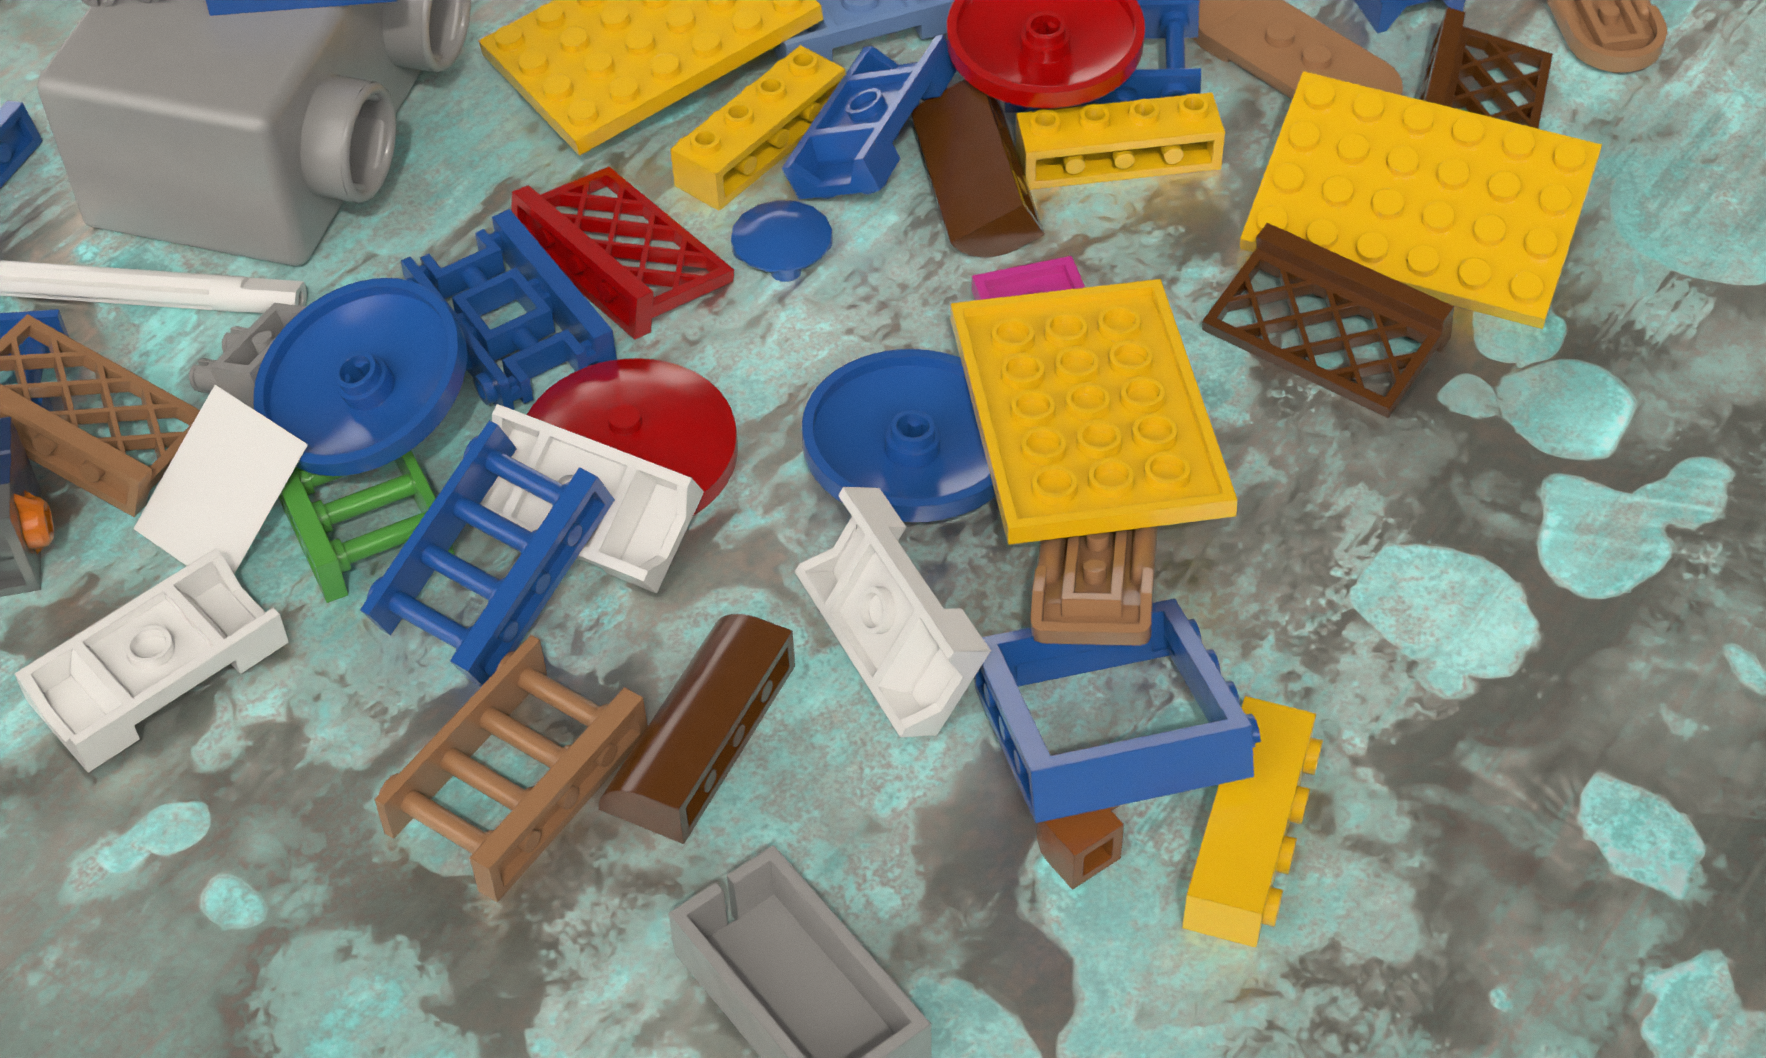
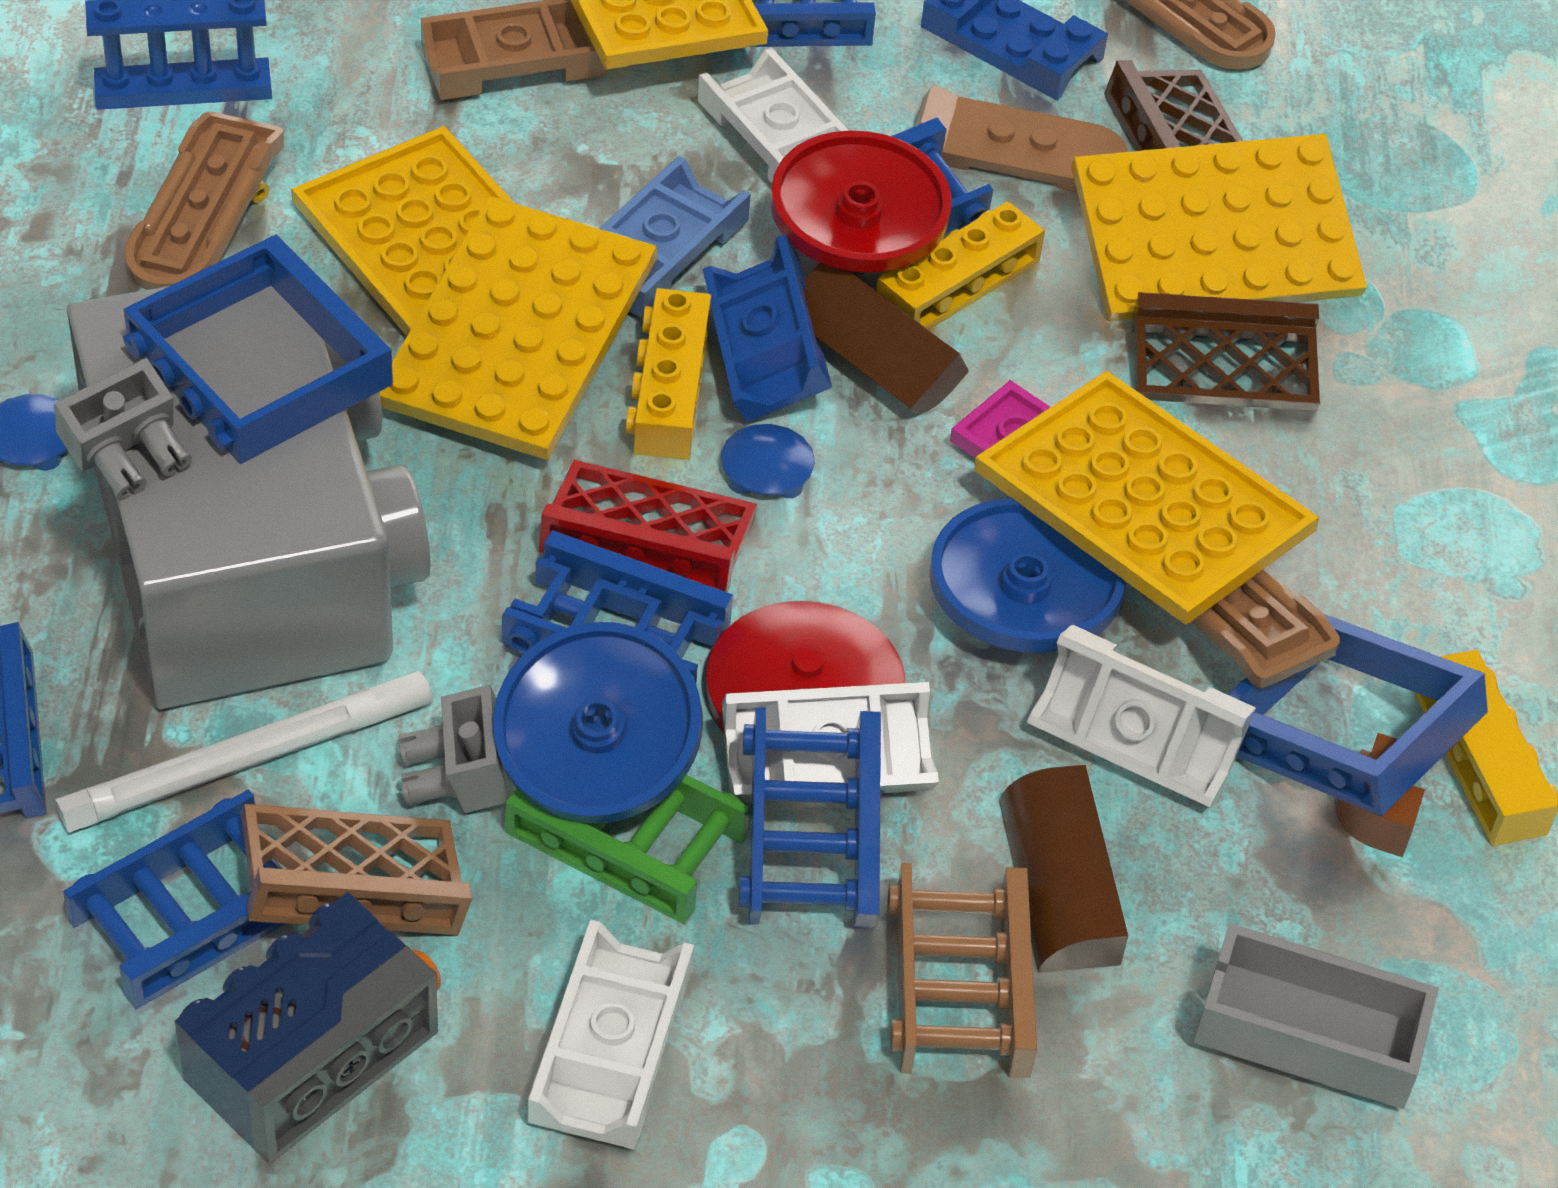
camera: 40 degrees left, 0 degrees up
white sticker [133,385,308,574] -> none

